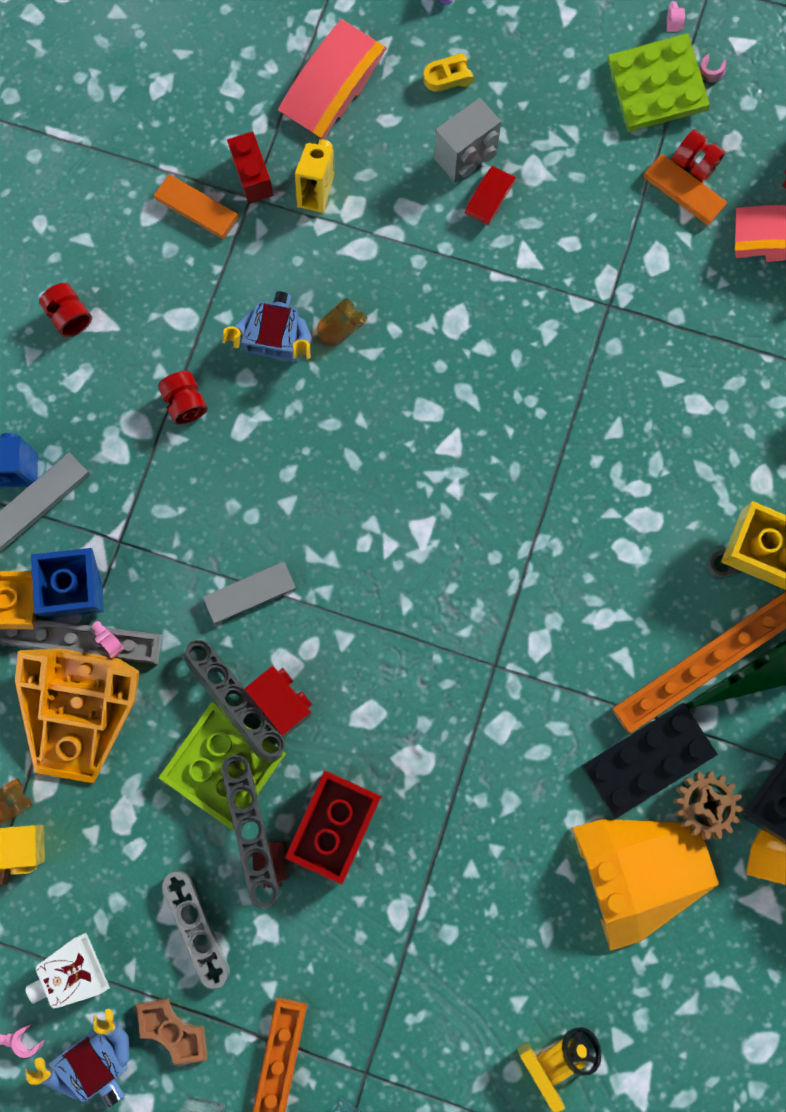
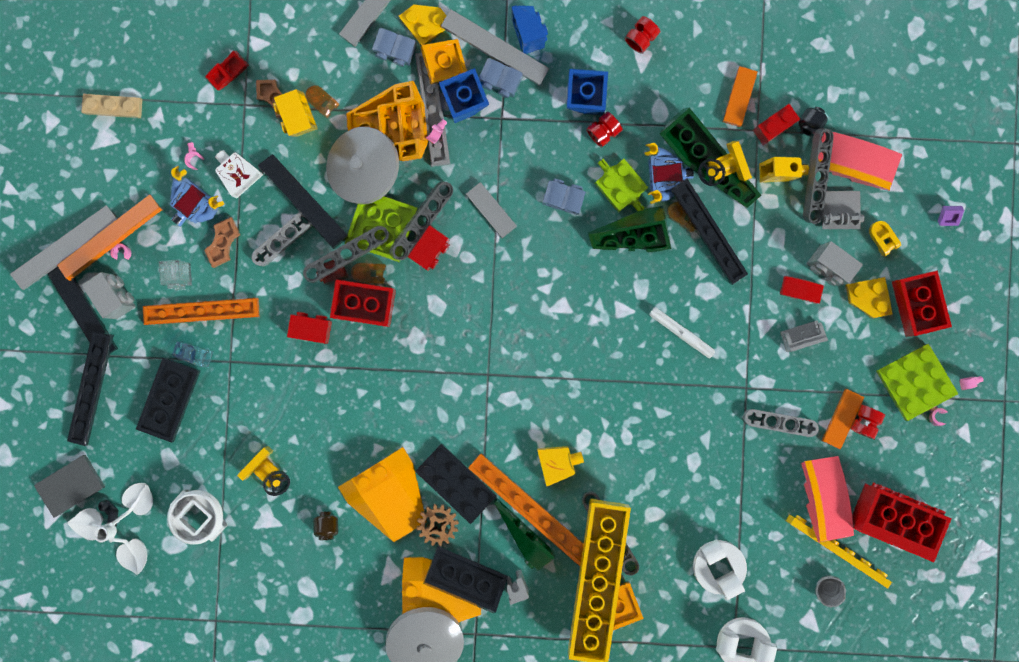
camera: 75 degrees right, 10 degrees up
none -> black tile [258,154,348,250]
none -> red brick [287,312,332,344]
none -> dark brown head [313,512,339,541]
none -> light grey dish [326,127,399,204]
none -> clear orange plate [351,263,386,284]
none -> sand blue brick [479,58,523,98]
none -> yellow torso [537,446,584,486]
none -> sand blue brick [542,179,586,215]
none -> blue slope [567,69,608,115]
none -> dark green wedge [588,205,672,252]
none -> lime plate [594,158,649,213]
none -> white axle [650,307,715,359]
none -> dark green wedge [659,107,762,208]
none -> black tile [670,178,748,285]
none -> yellow piece [698,141,752,186]
none -> light grey beam [743,409,819,437]
none -> light grey hinge [780,321,828,352]
none -> black head [798,107,828,137]
none -> dark grey beam [803,128,834,224]
none -> light grey hinge [822,191,865,229]
none -> yellow plate [845,277,893,318]
none -> red brick [891,270,952,337]

